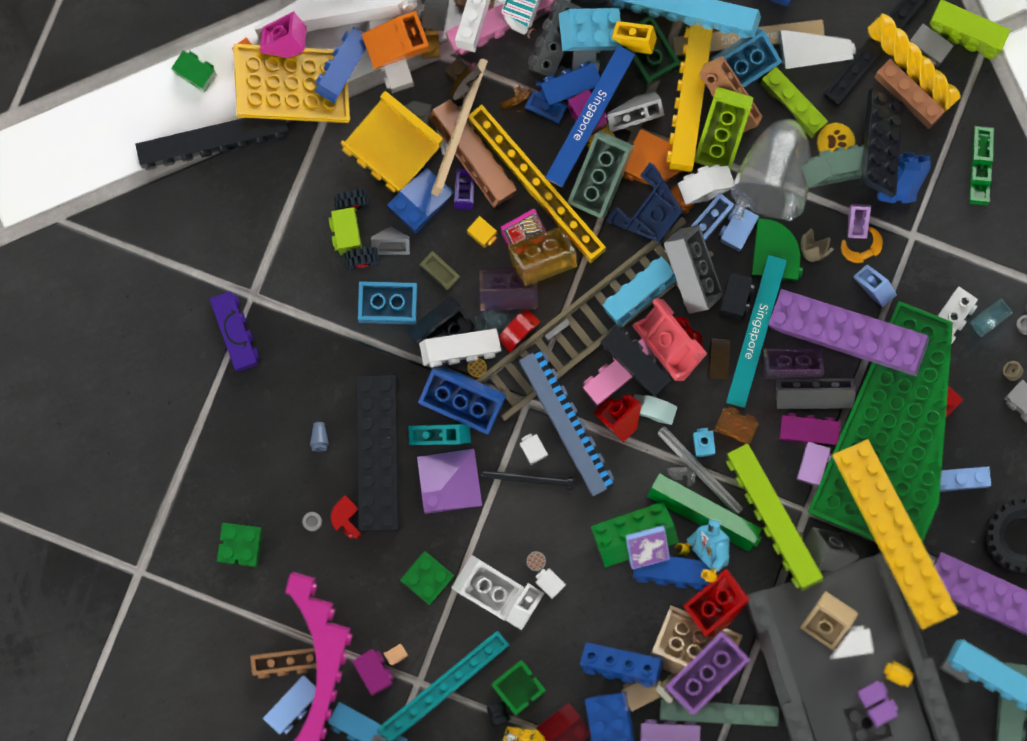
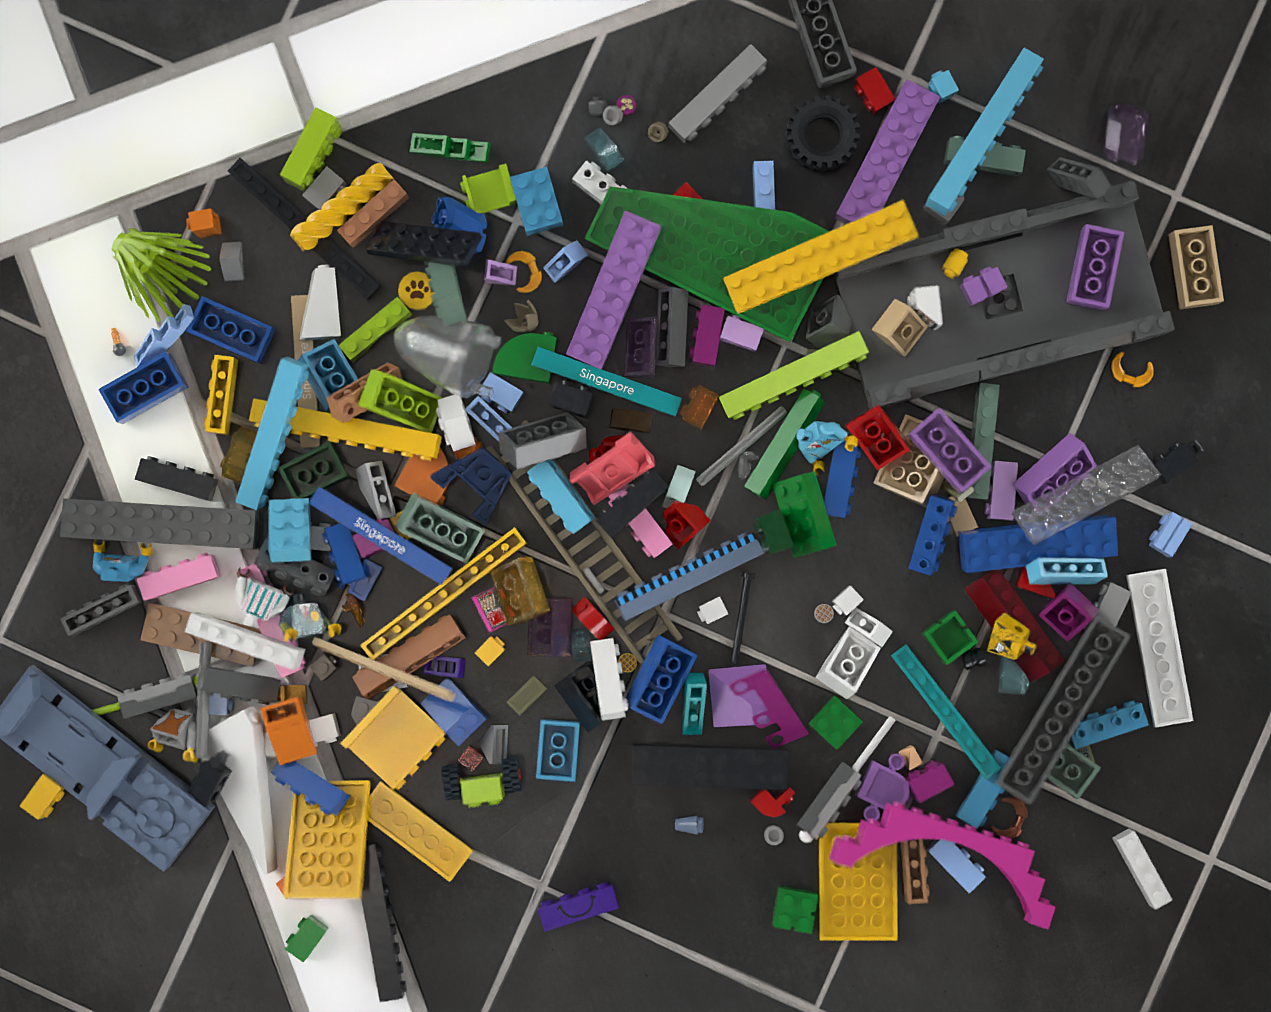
camera: 90 degrees left, 5 degrees up
dark pink slope [260,11,307,58] -> none
dark brown slope [449,63,482,100] -> none
yellow slope [612,21,657,54] -> none
tile [626,526,670,569] -> none
medium azure brick [693,428,716,458] -> none
none -> clear light blue torso [279,594,341,642]
none -> yellow plate [368,781,473,882]
none -> clear red plate [457,745,485,772]
none -> lime panel [460,164,518,214]
none -> dark azure brick [510,167,563,236]
none -> magenta piece [729,669,809,748]
none -> dark green brick [753,509,794,555]
none -> piece [797,716,896,843]
none -> yellow plate [819,823,897,940]
none -> medium lavender piece [855,753,912,821]

